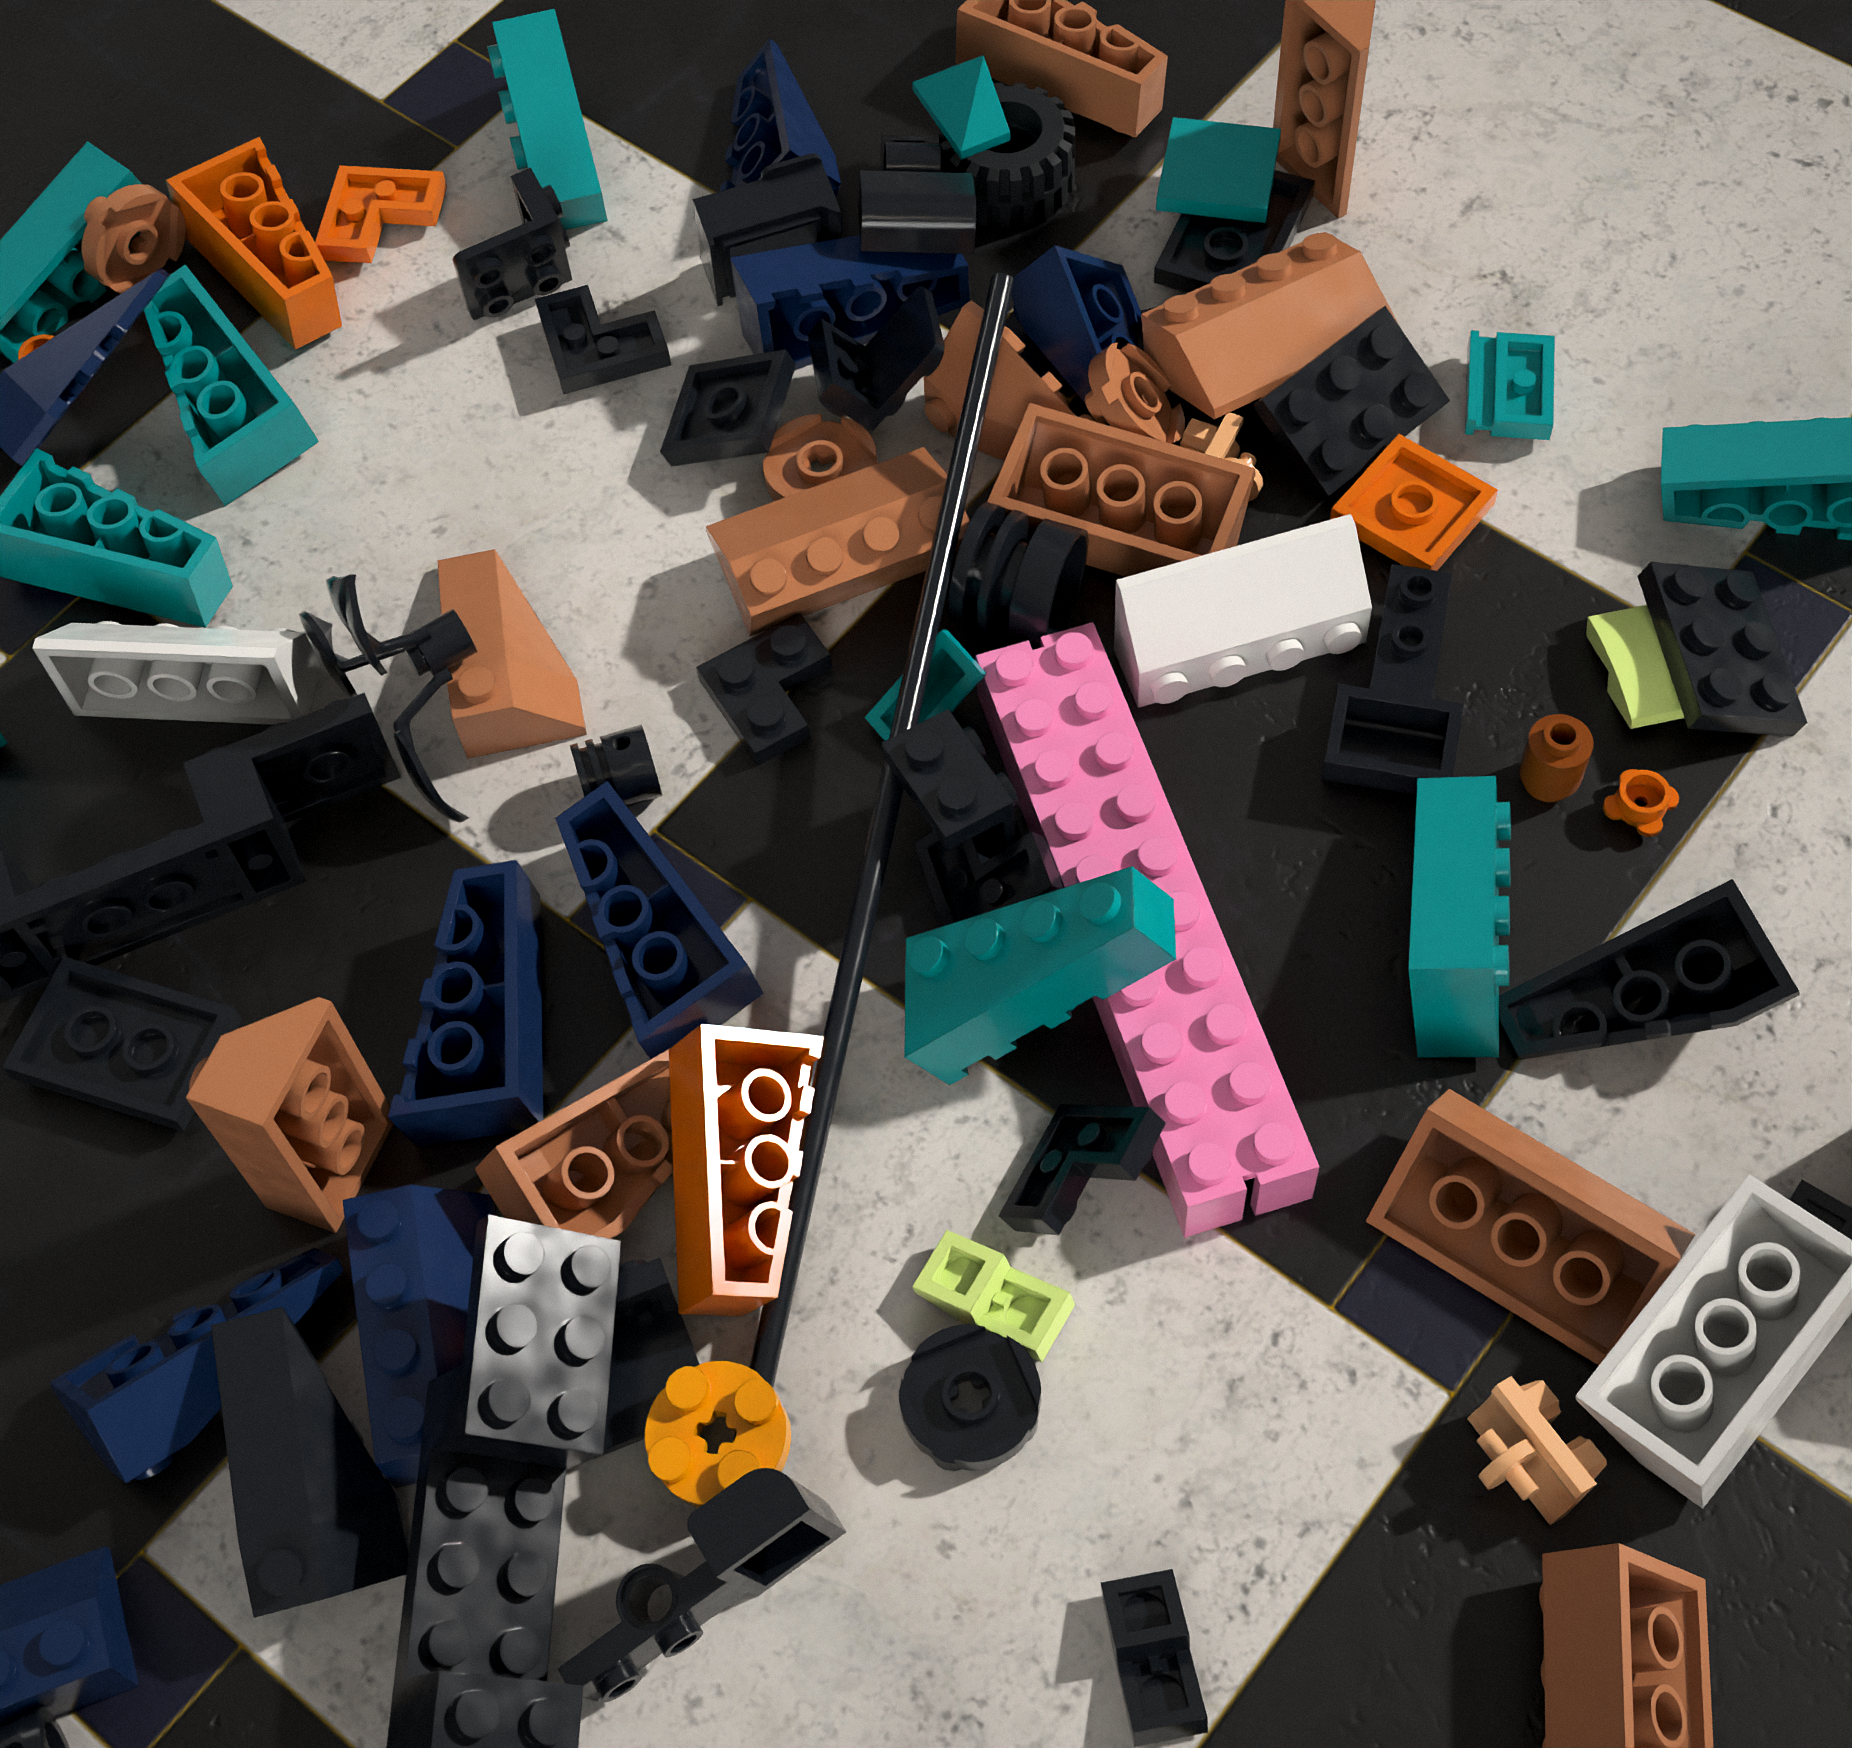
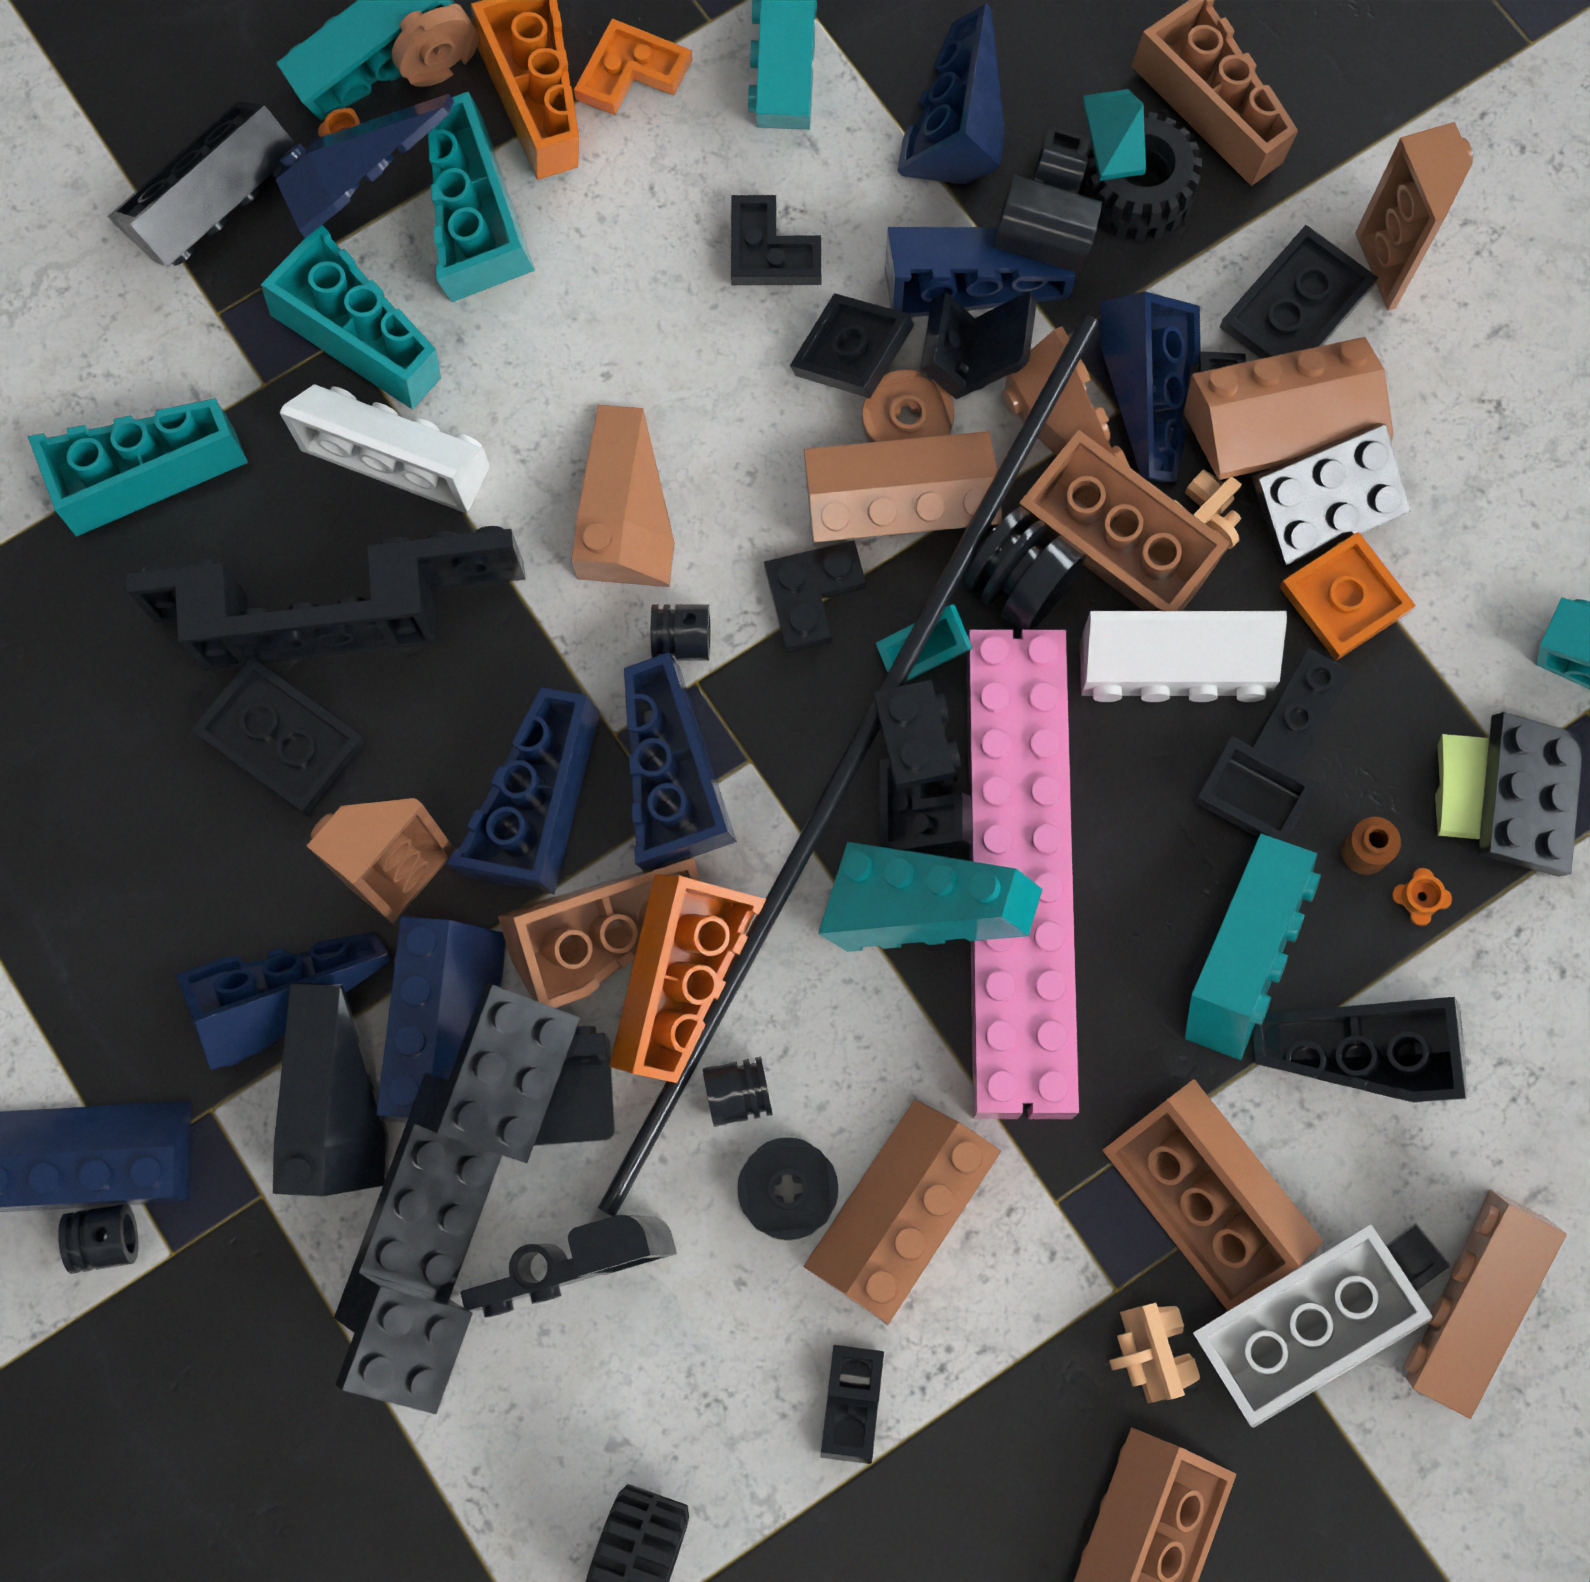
camera: 15 degrees right, 15 degrees up
black plant [299,574,477,823] -> none
black bracket [452,168,572,320] -> none
light orange plate [645,1361,791,1508] -> none
black piece [693,153,843,306] -> none
yellowish green slope [912,1230,1075,1363] -> none
black plate [998,1104,1166,1235] -> none
nougat plate [1085,342,1185,444] -> none
teal tile [1156,117,1281,223] -> none
teal plate [1464,330,1555,440] -> none
none -> black piece [702,1056,773,1127]
none -> nougat slope [803,1099,1001,1325]

